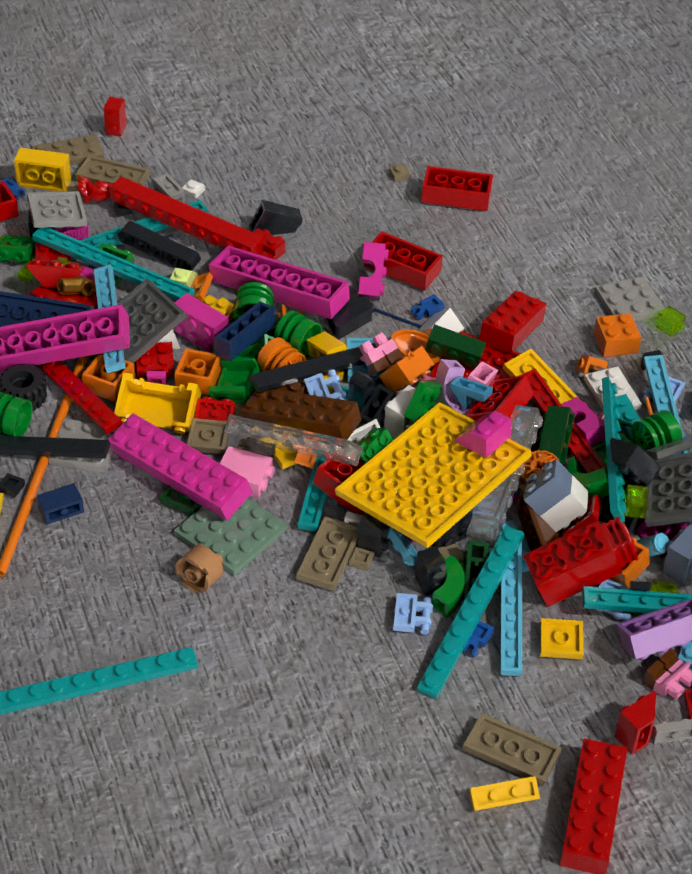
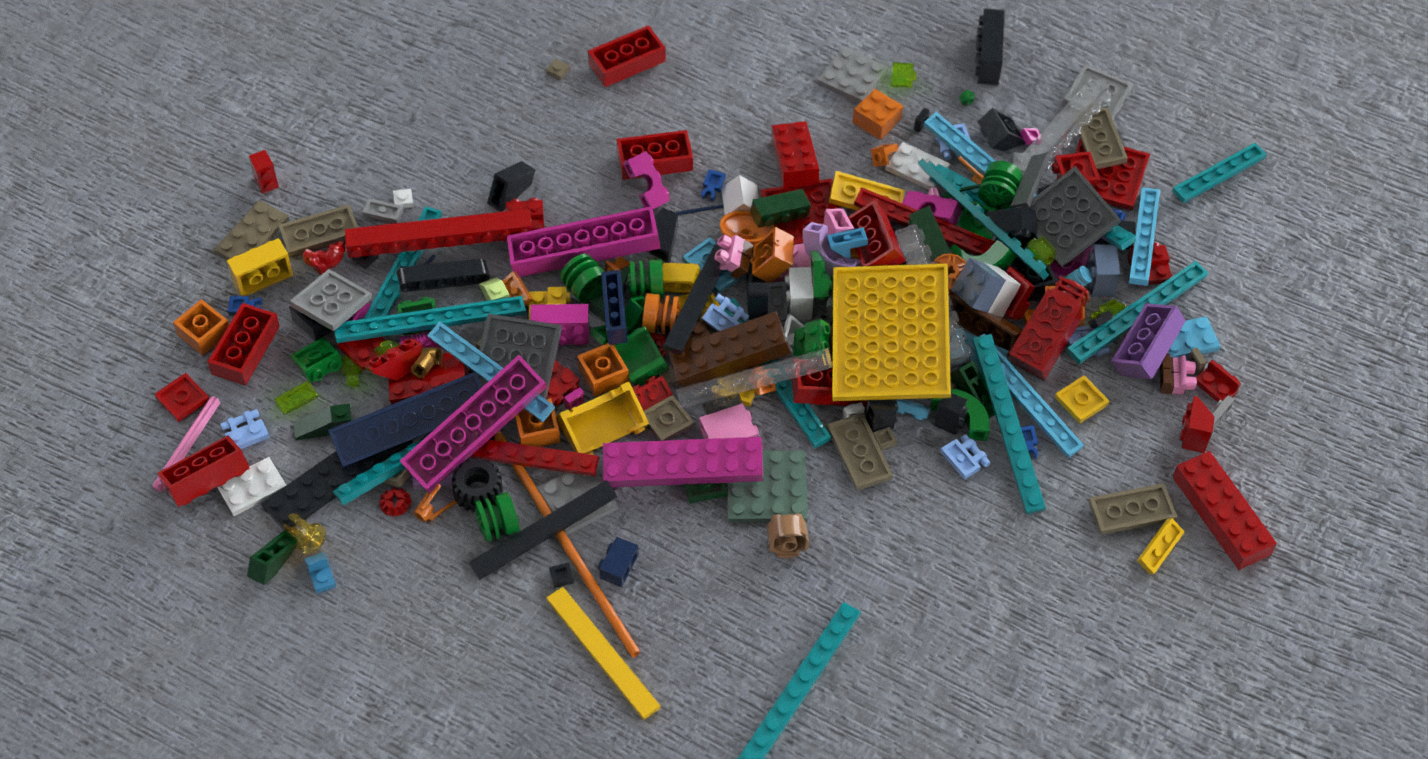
camera: 40 degrees left, 10 degrees up
dark pink slope [455,411,511,458] -> none

